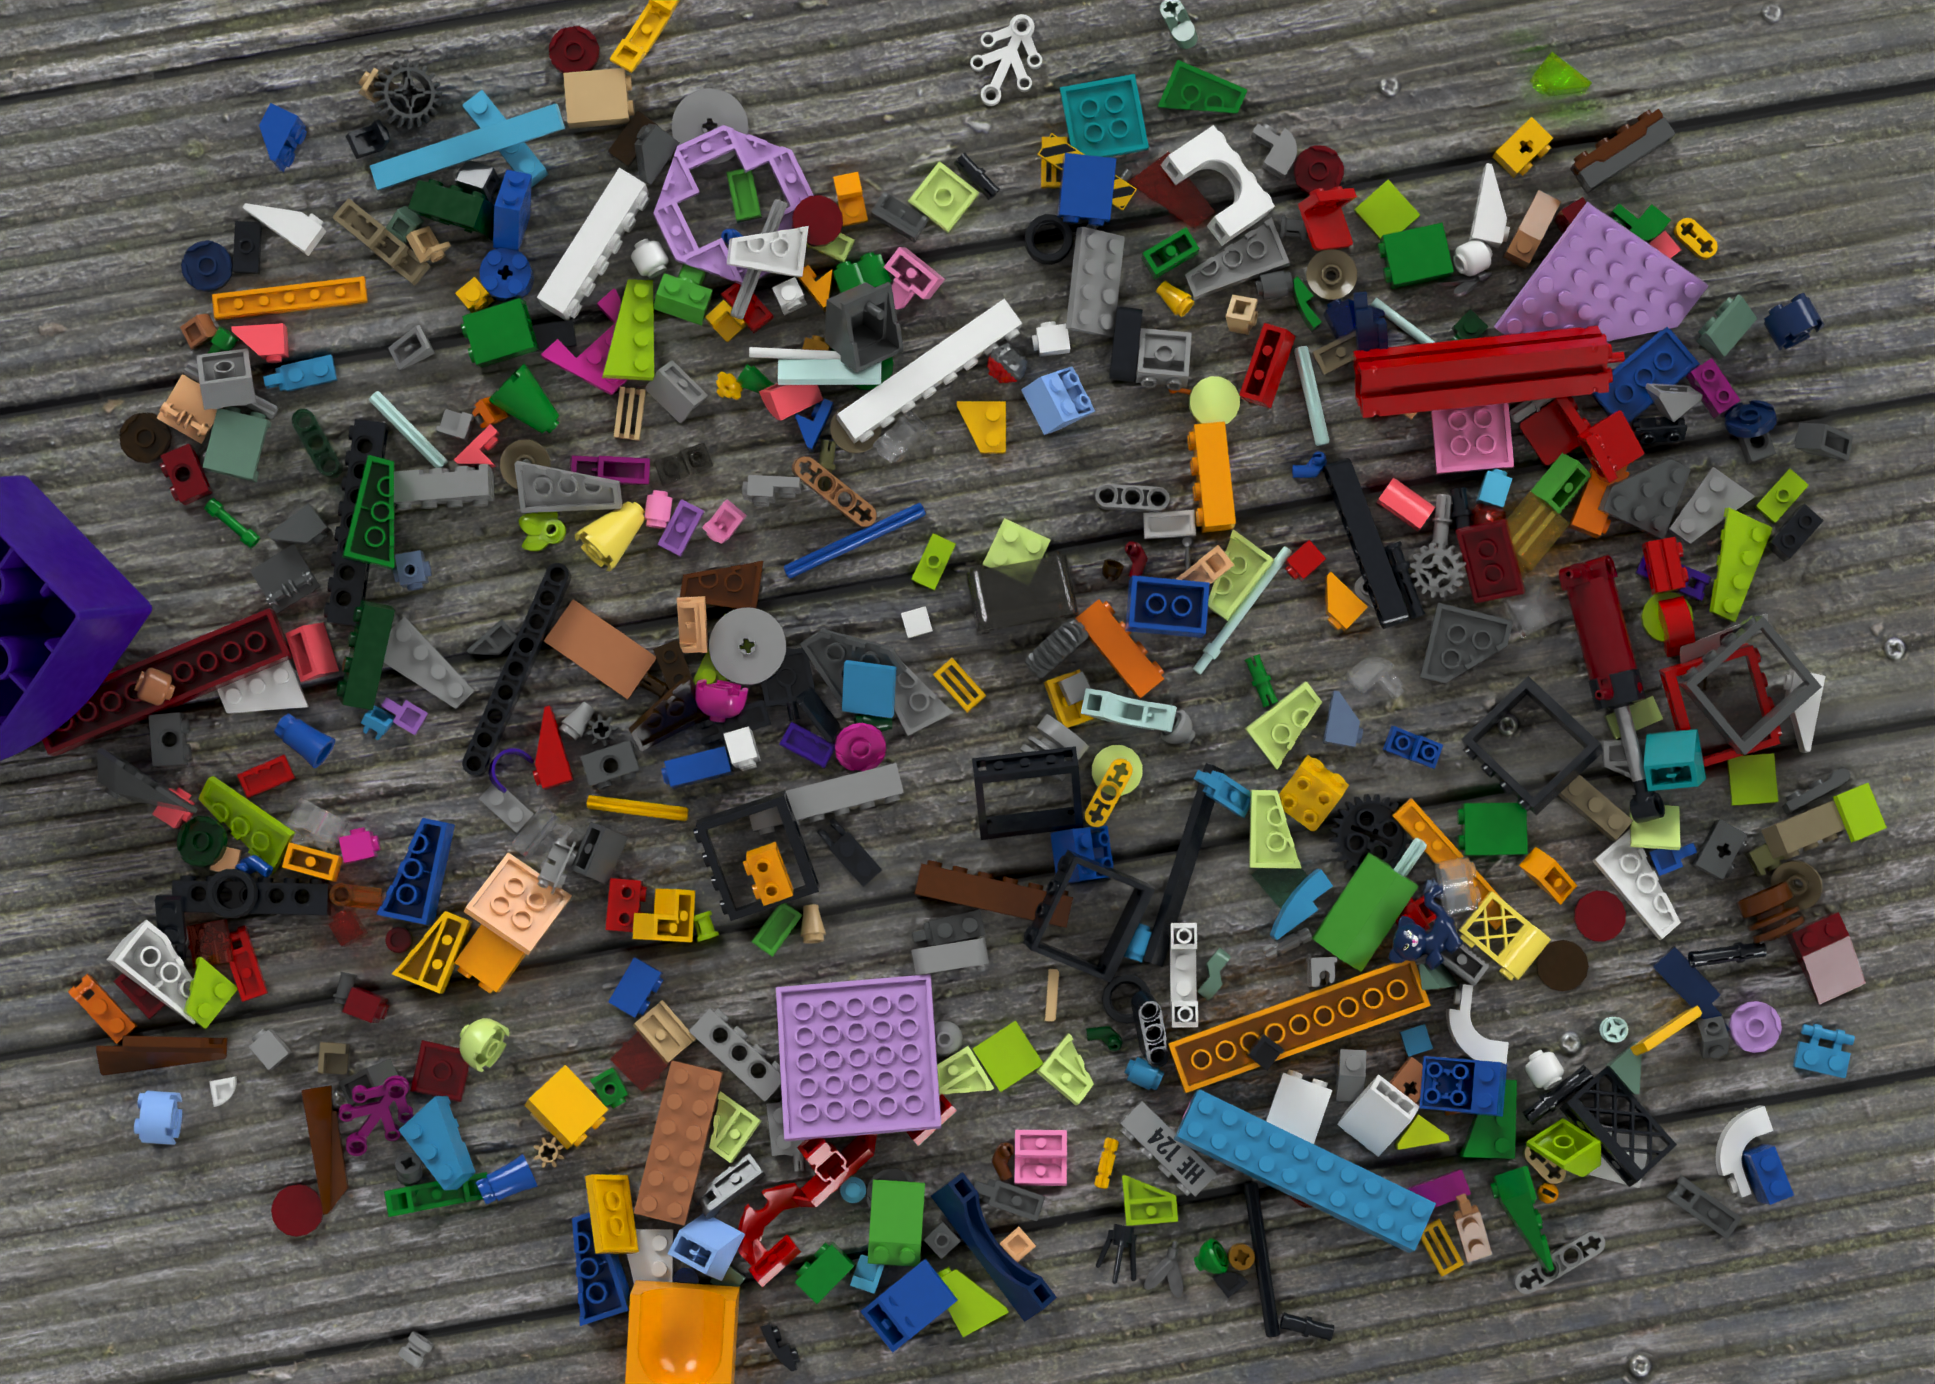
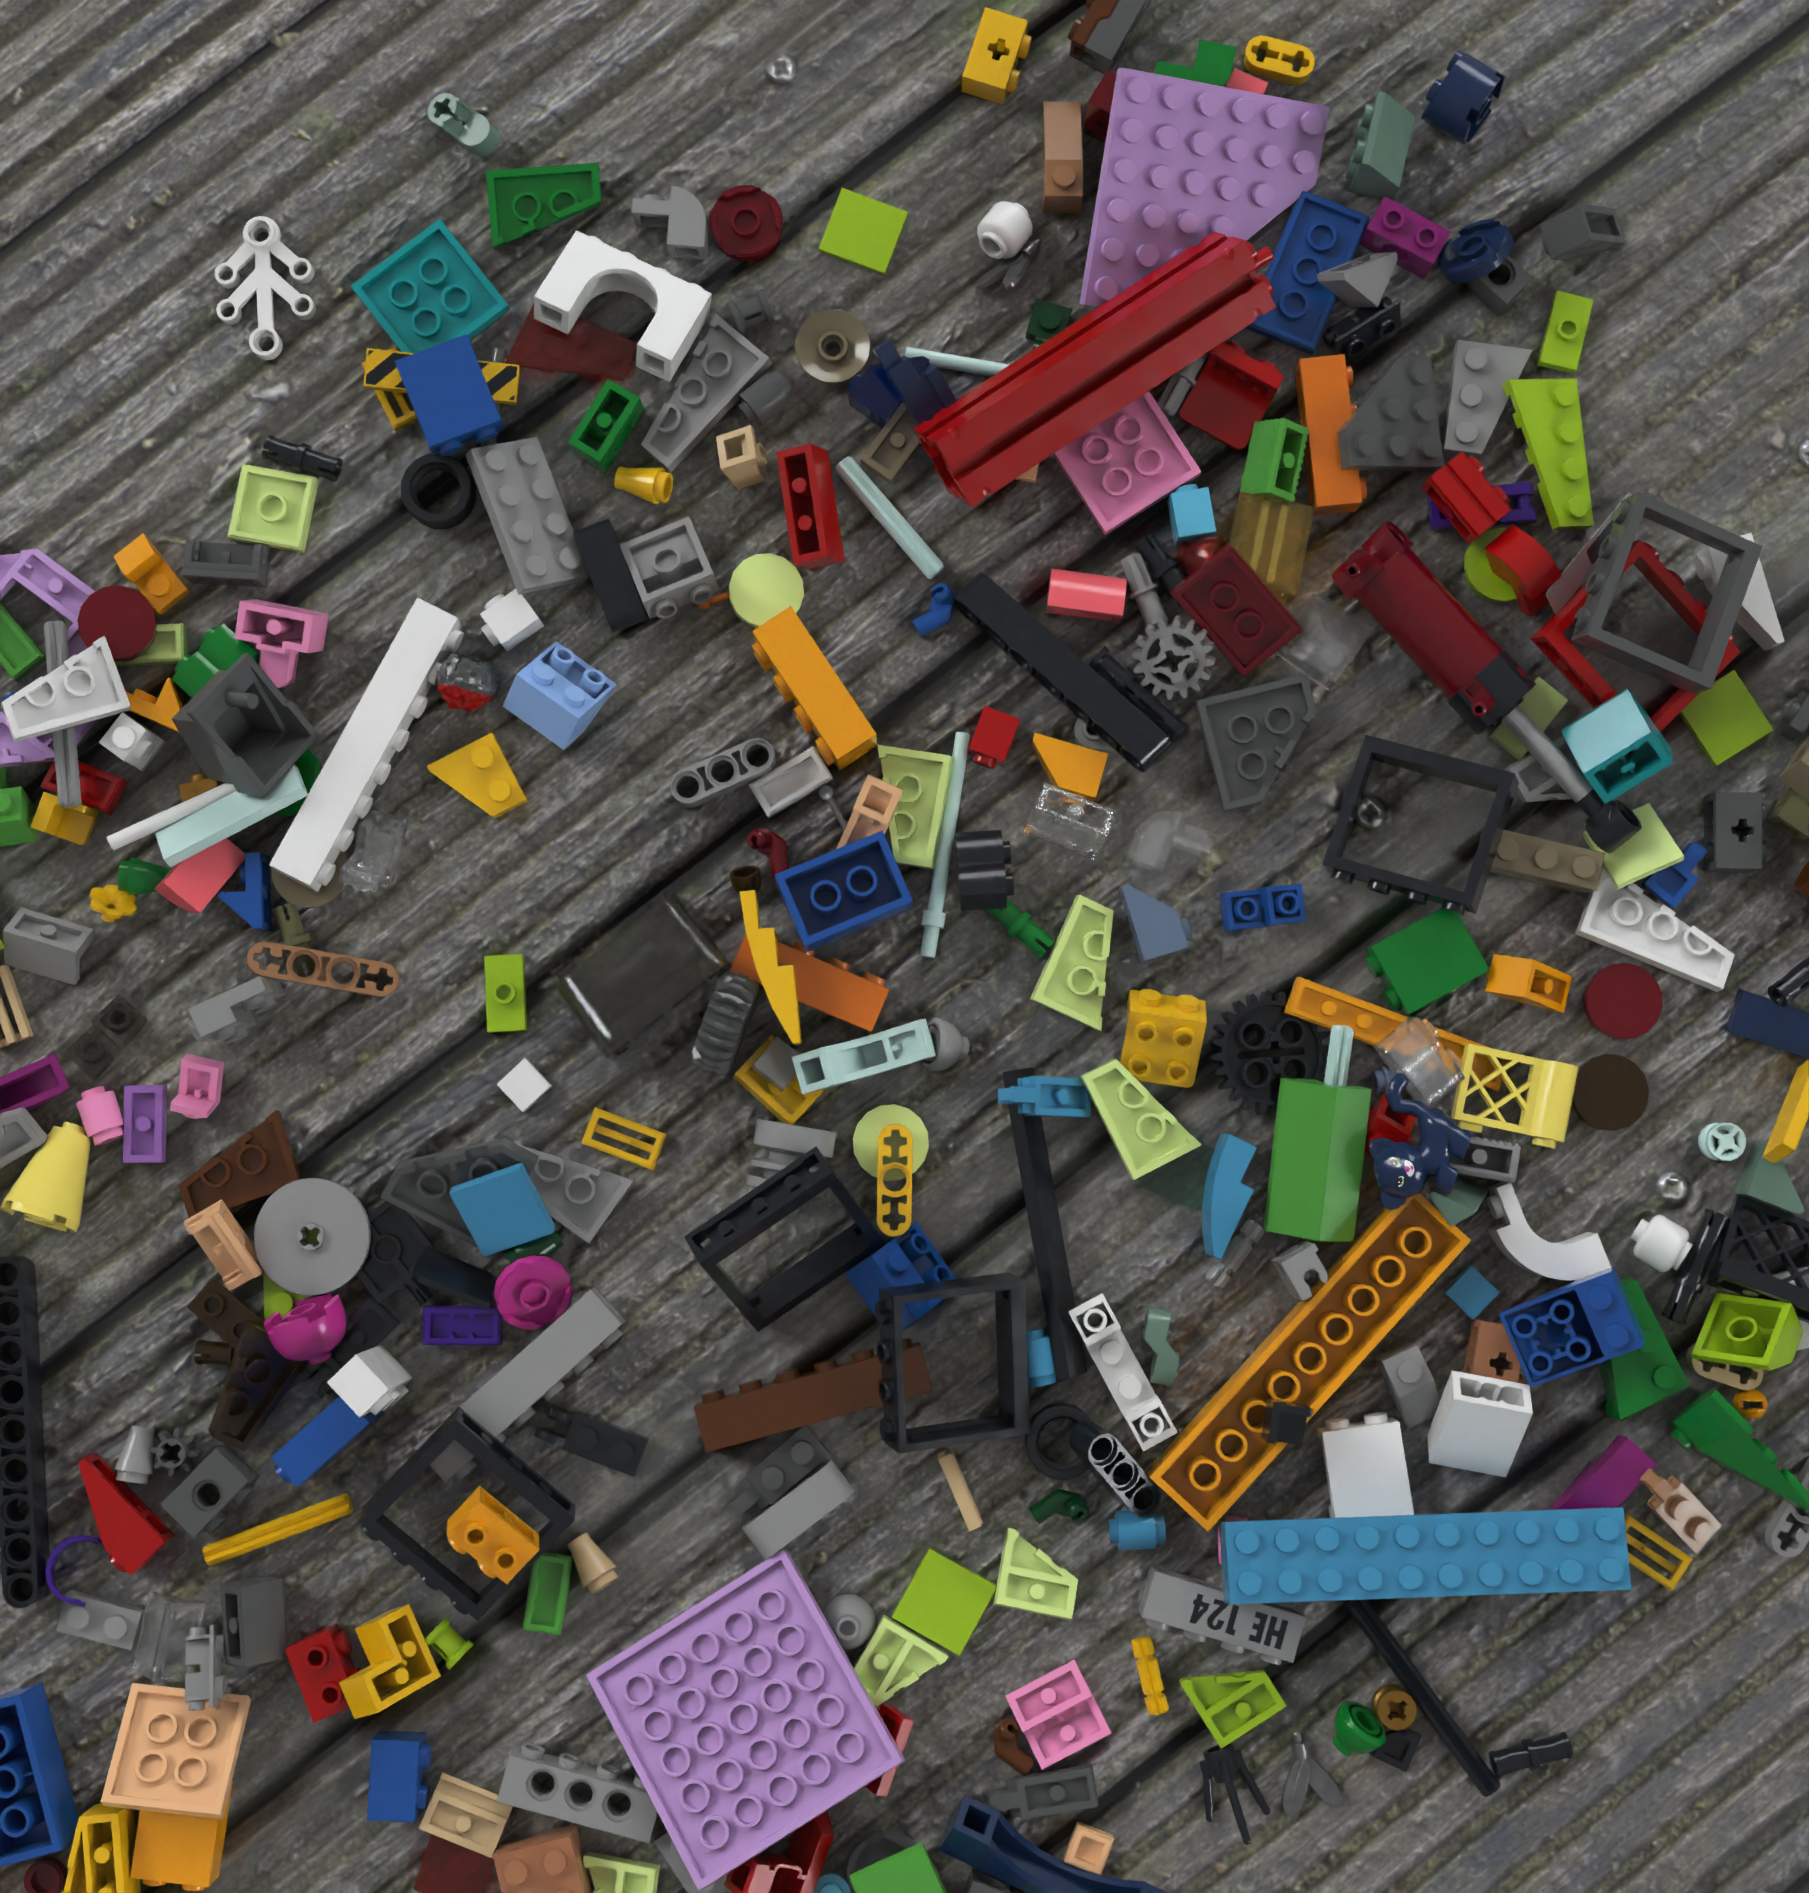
camera: 25 degrees left, 0 degrees up
nougat tile [544,599,657,700] -> none
blue axle [784,503,926,578] -> none
yellowish green plate [982,518,1051,587] -> none
green slope [1292,276,1322,332] -> none
red bracket [1298,186,1357,251] -> none
green brick [1377,222,1454,289] -> none
neon yellow slope [1395,1114,1450,1150] -> none
white slope [1469,163,1510,248] -> none
red bracket [1576,410,1644,483] -> none
black brick [1766,504,1824,562] -> none
none -> yellow slope [739,890,802,1045]
none -> black brick [955,830,1014,911]
none -> clear brick [1023,782,1115,861]

